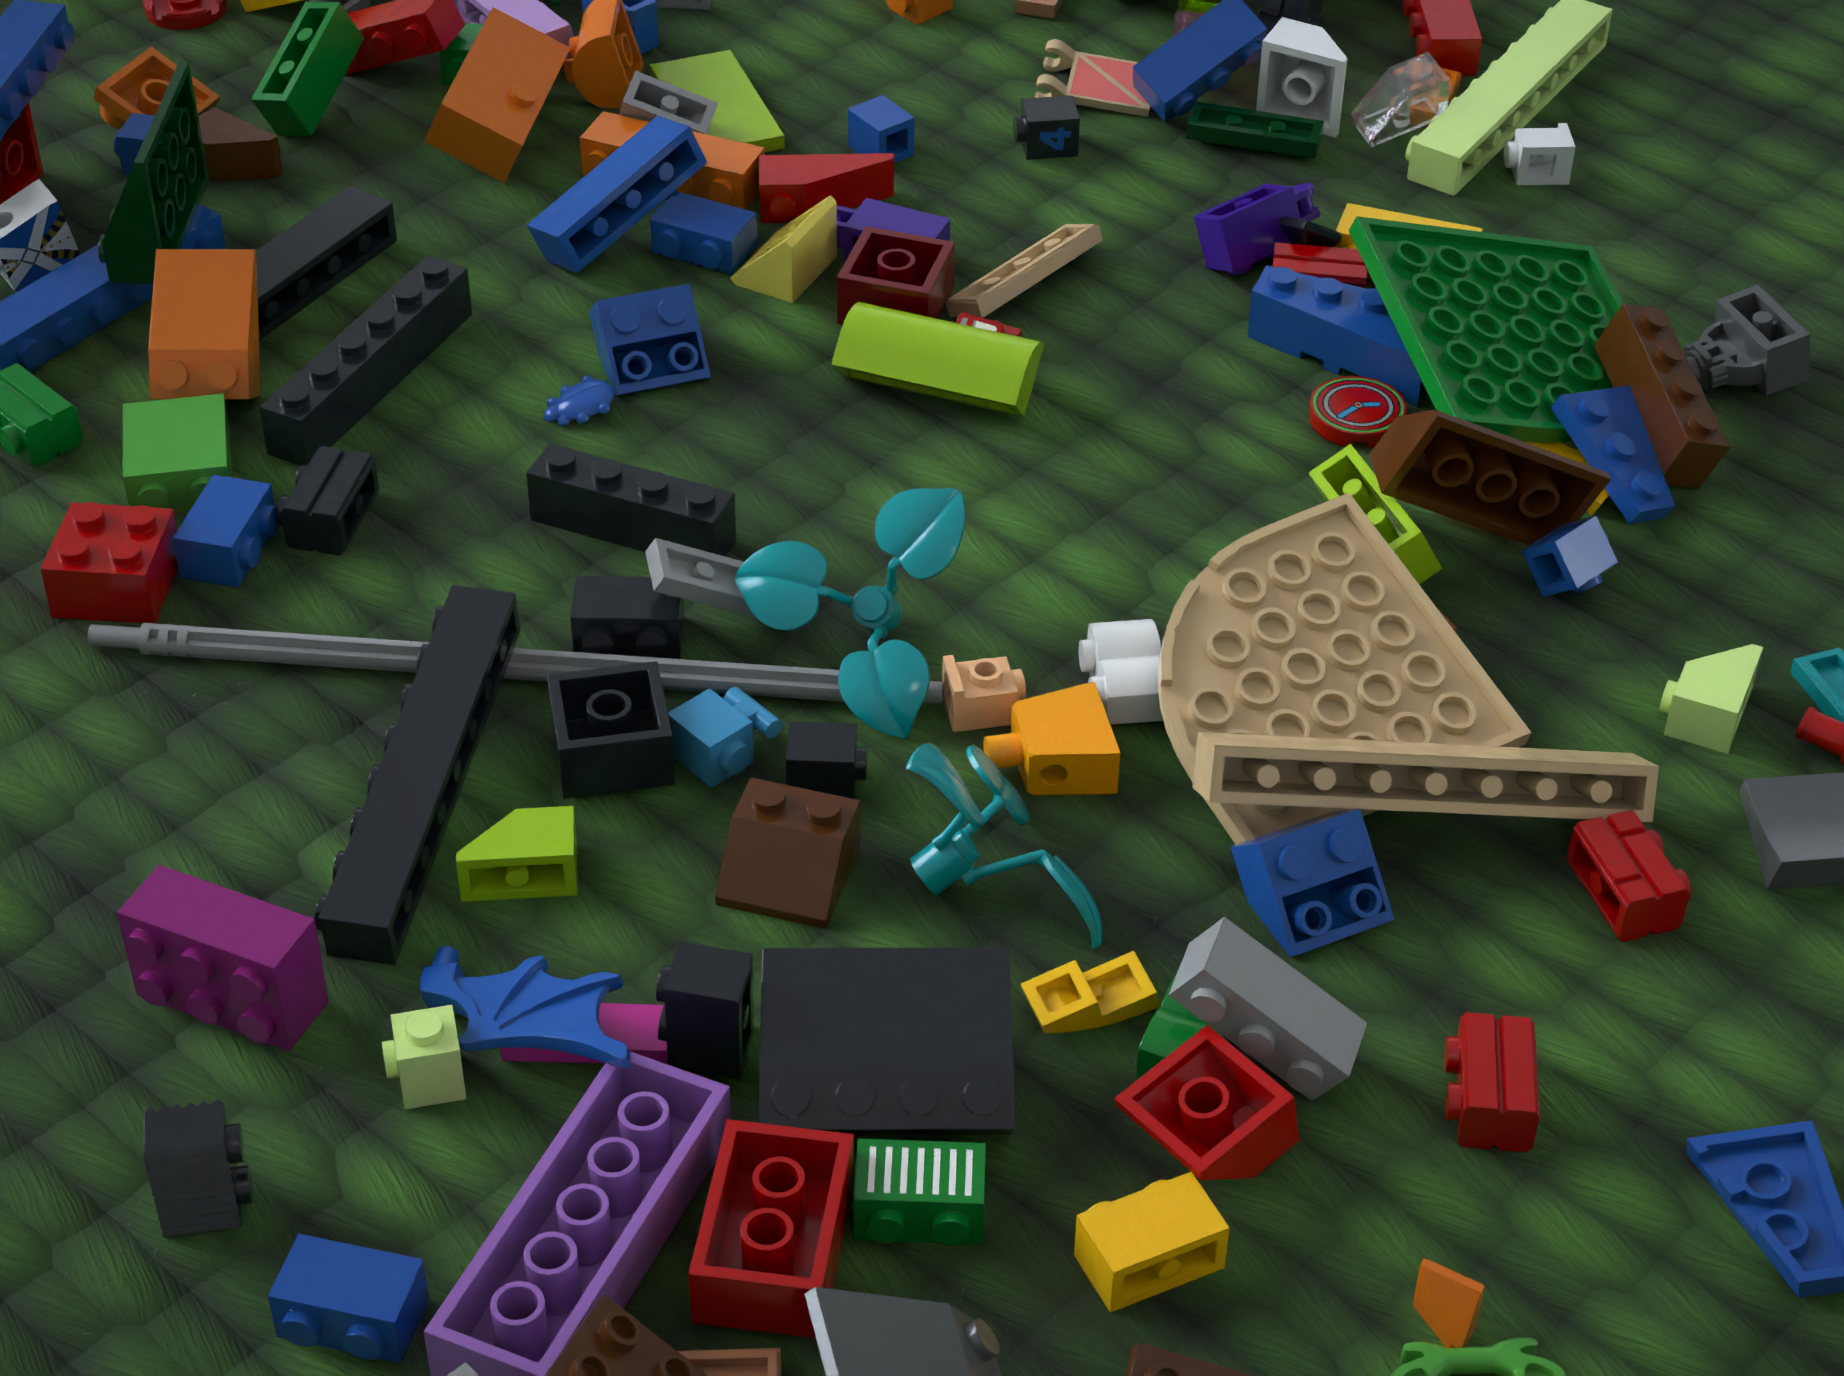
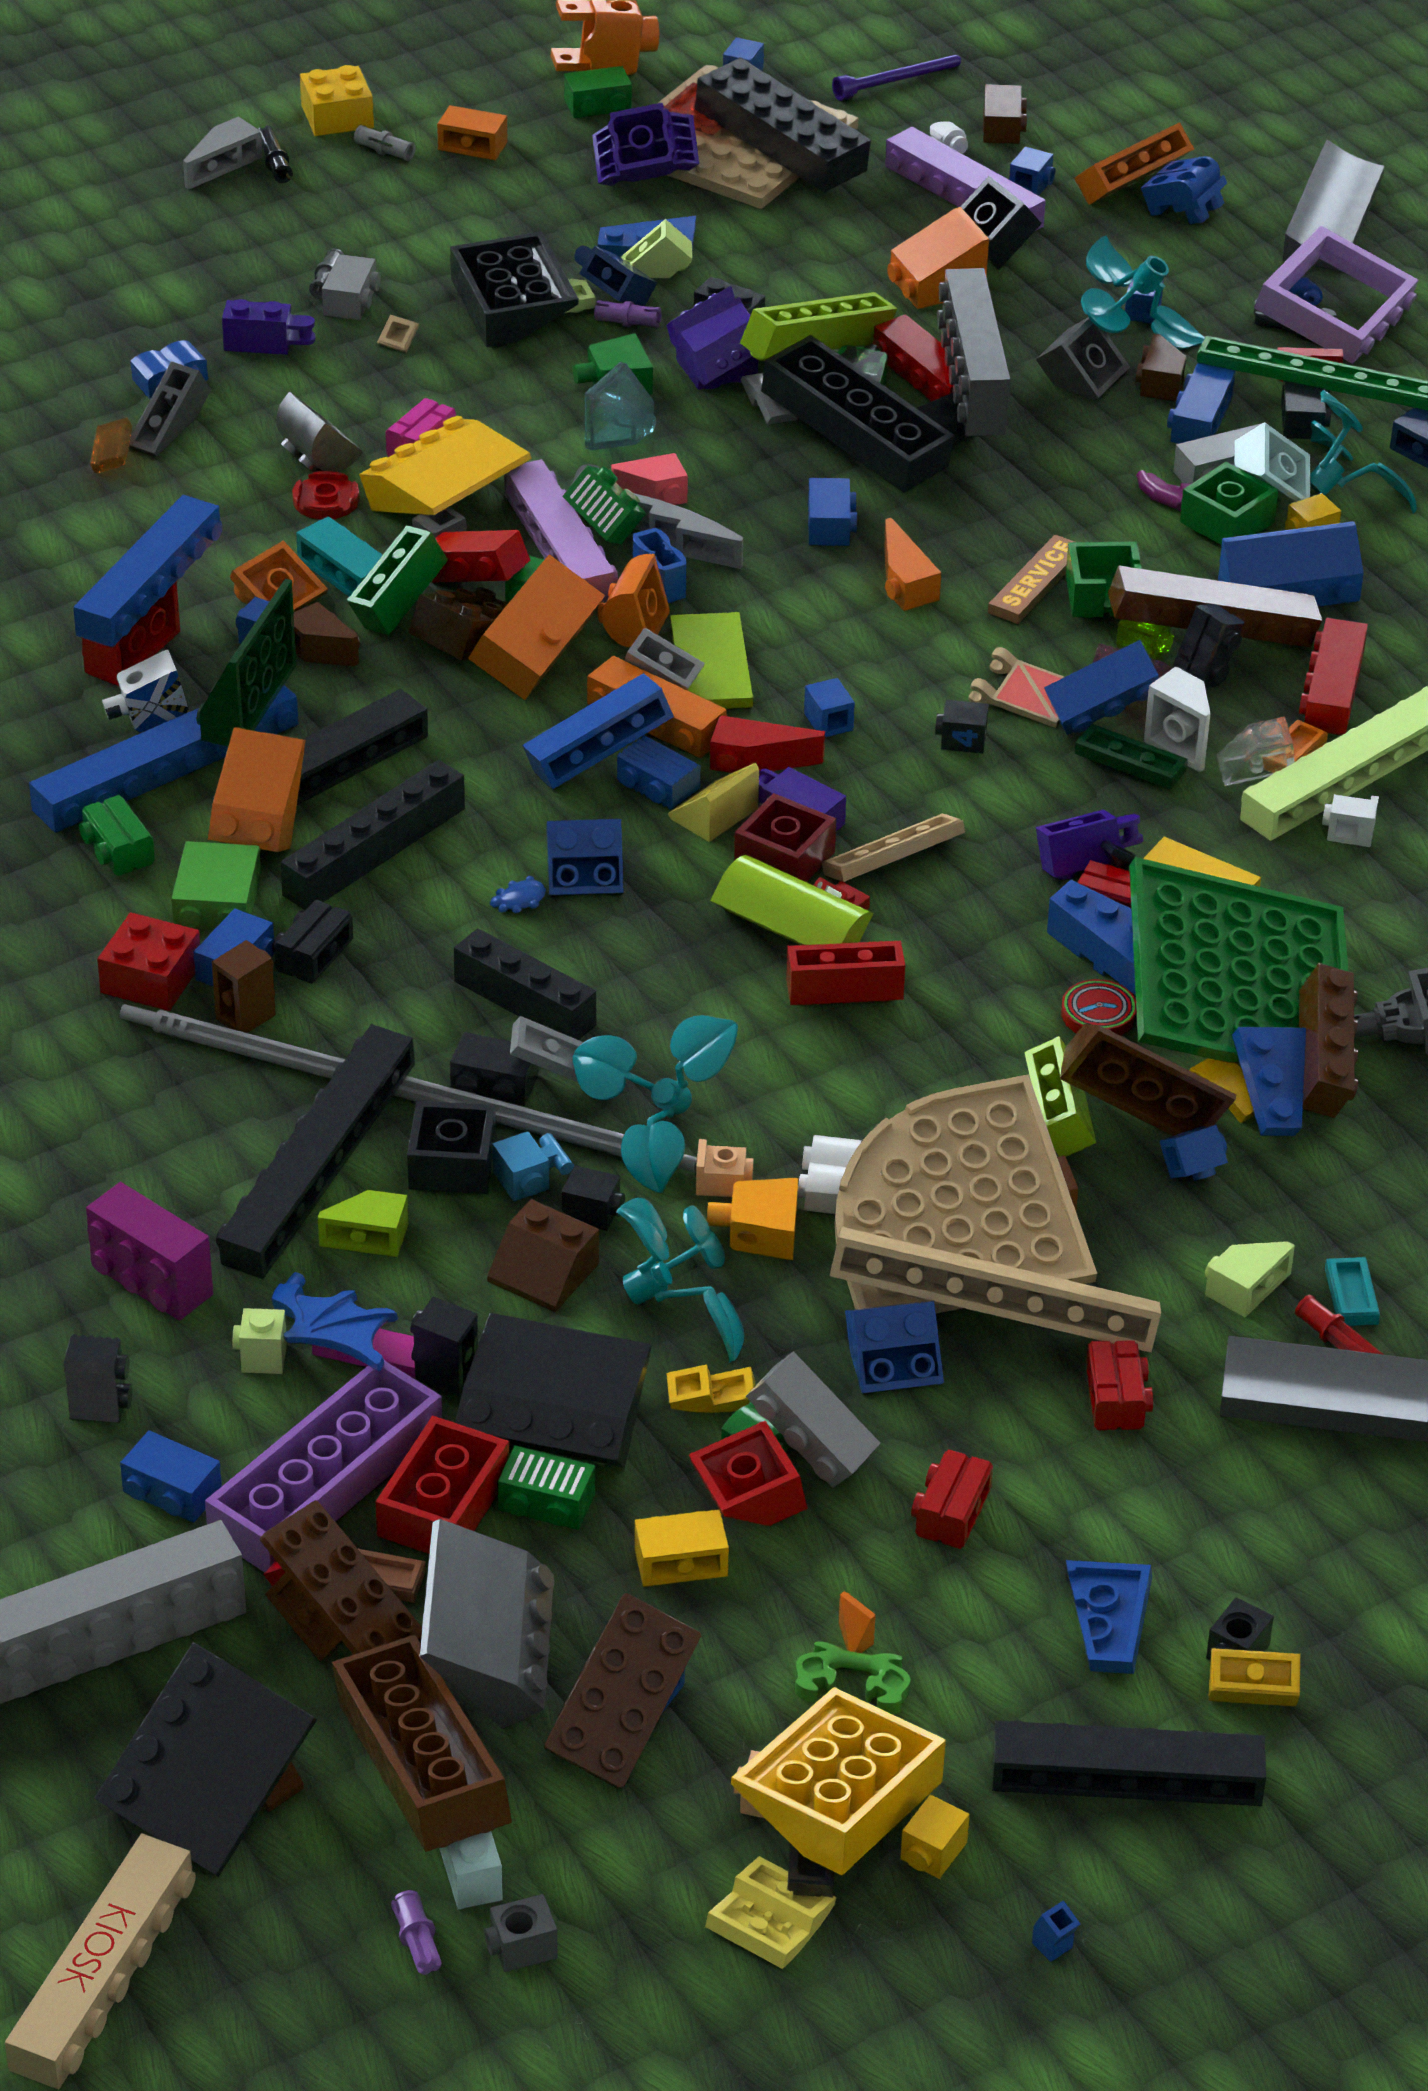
camera: 15 degrees right, 0 degrees up
none -> reddish brown brick [212,940,276,1033]
none -> teal brick [296,516,382,597]
none -> dark brown slope [408,587,510,660]
none -> red brick [786,941,905,1005]

